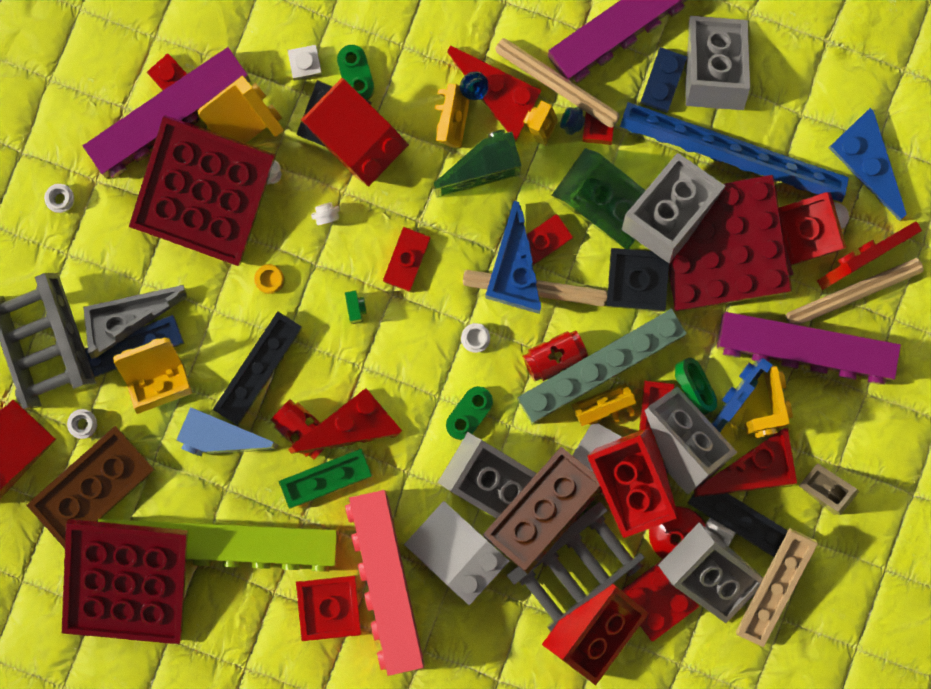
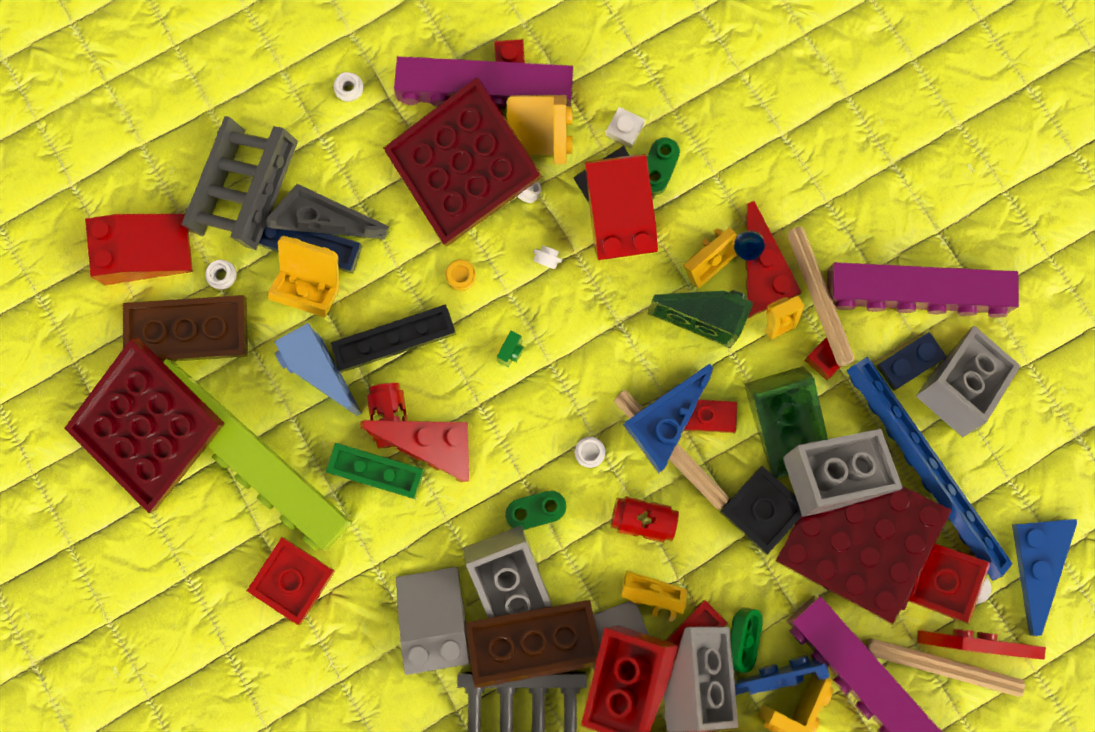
camera: 40 degrees right, 5 degrees down
coral brick [345,490,425,676] -> none
red plate [383,227,431,292] -> none
sand green brick [517,308,686,425] -> none
plate [560,107,585,135] -> none

